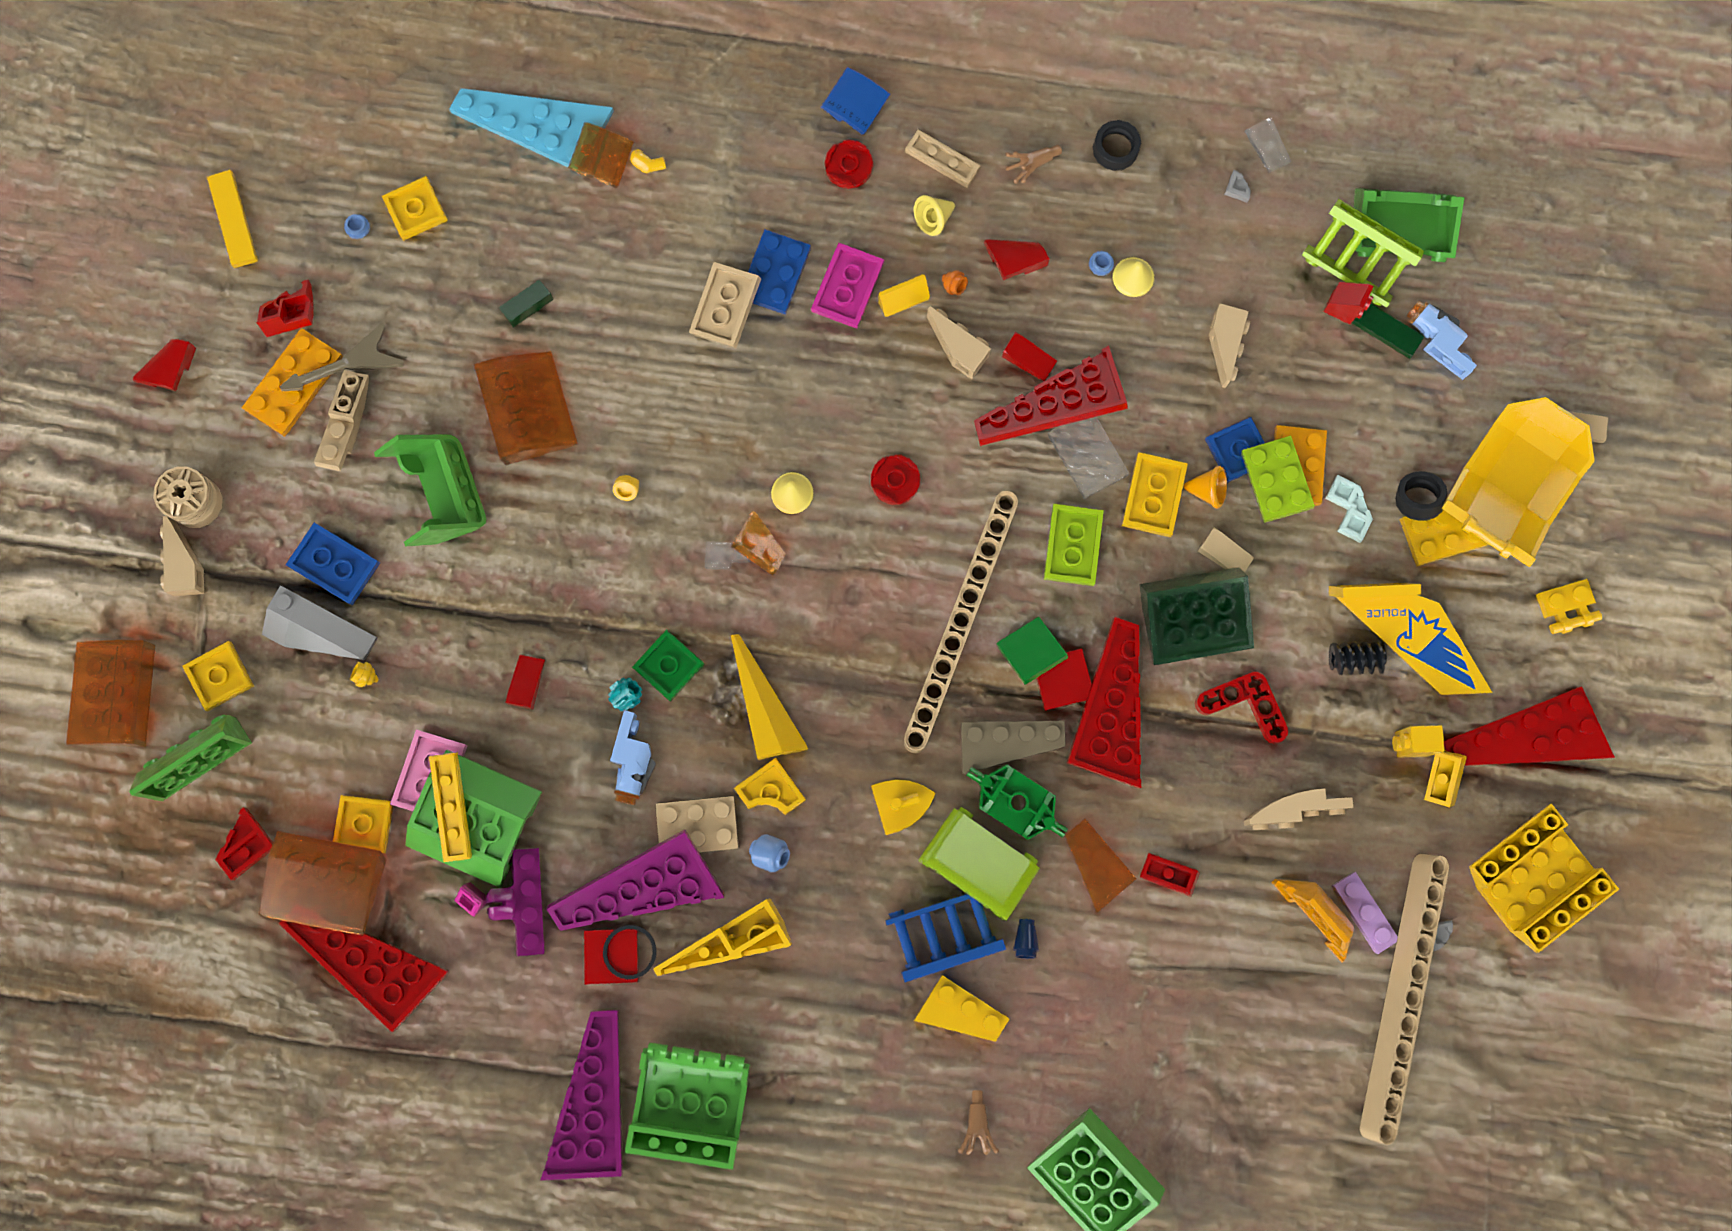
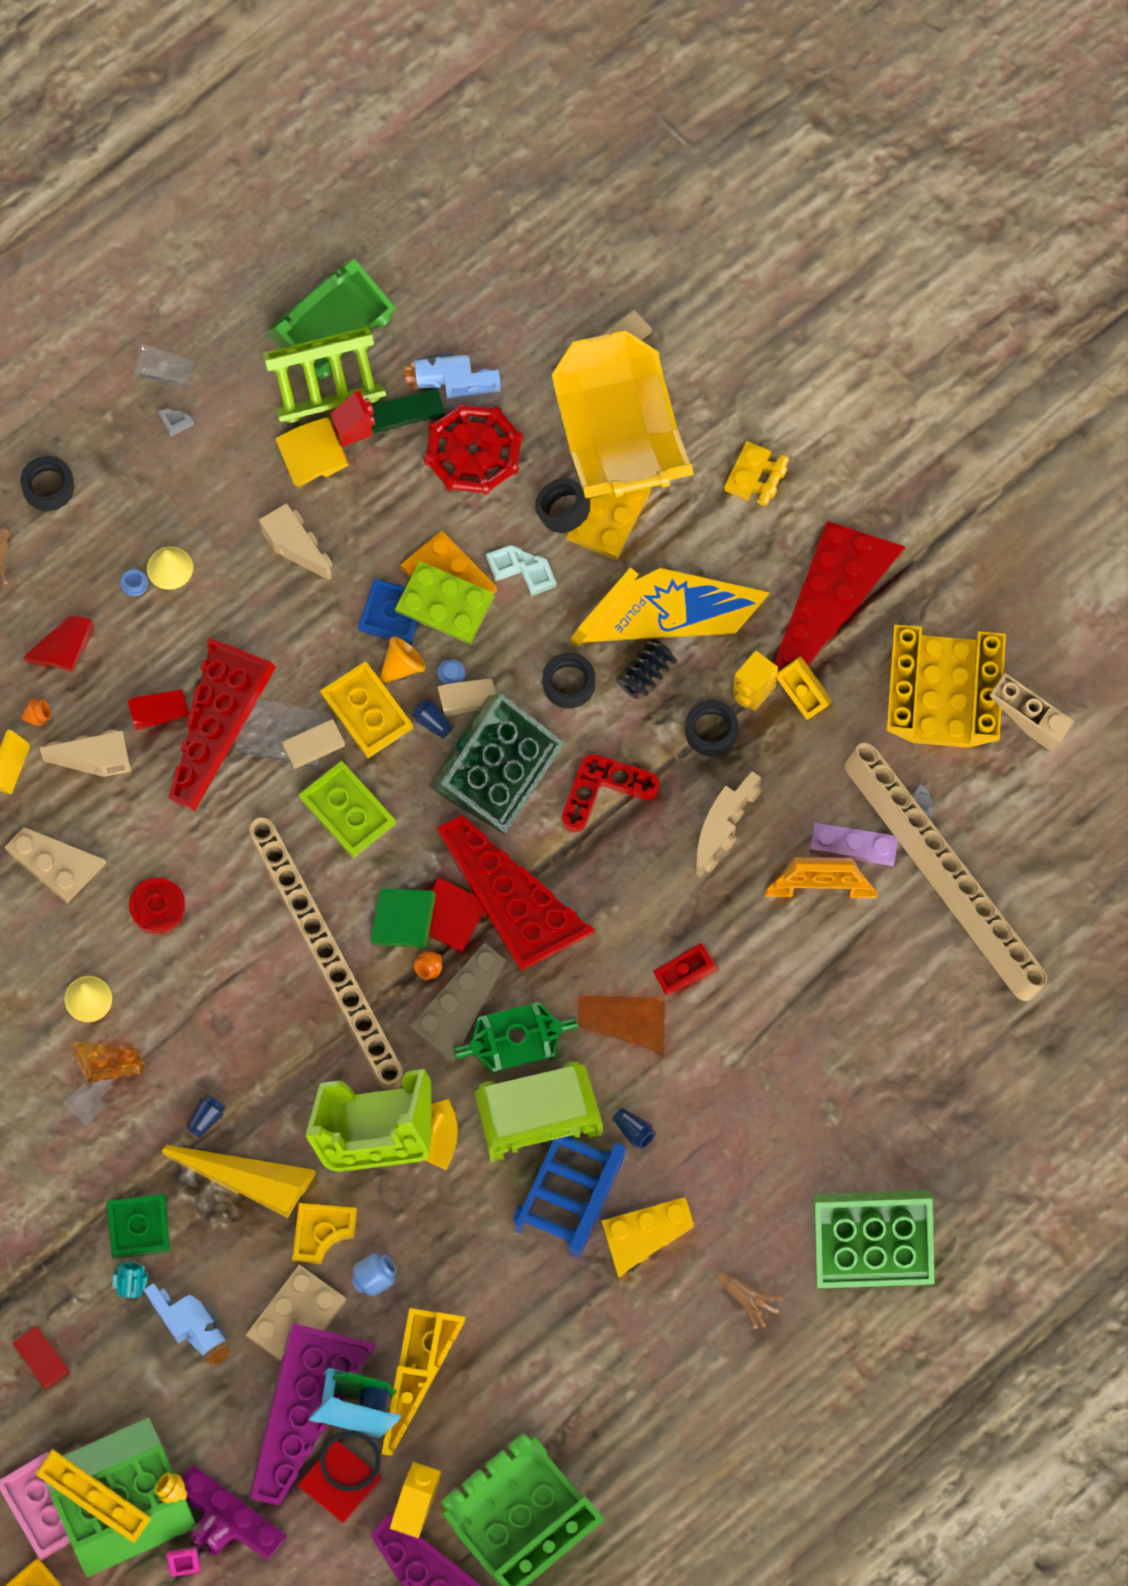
camera: 45 degrees left, 10 degrees down
none -> tan wing [5,827,106,904]
none -> yellow plate [155,1473,187,1503]
none -> dark blue cone [186,1094,226,1138]
none -> yellow slope [275,417,349,488]
none -> tan tile [282,719,345,769]
none -> lime windscreen [305,1069,431,1172]
none -> medium azure piece [309,1368,401,1439]
none -> yellow slope [390,1462,441,1538]
none -> dark blue cone [412,699,454,739]
none -> orange plate [413,951,442,980]
none -> red plate [423,402,524,495]
none -> medium blue plate [437,659,465,685]
none -> black tyre [543,652,595,709]
none -> black tyre [685,700,739,757]
none -> tan slope [990,673,1074,751]

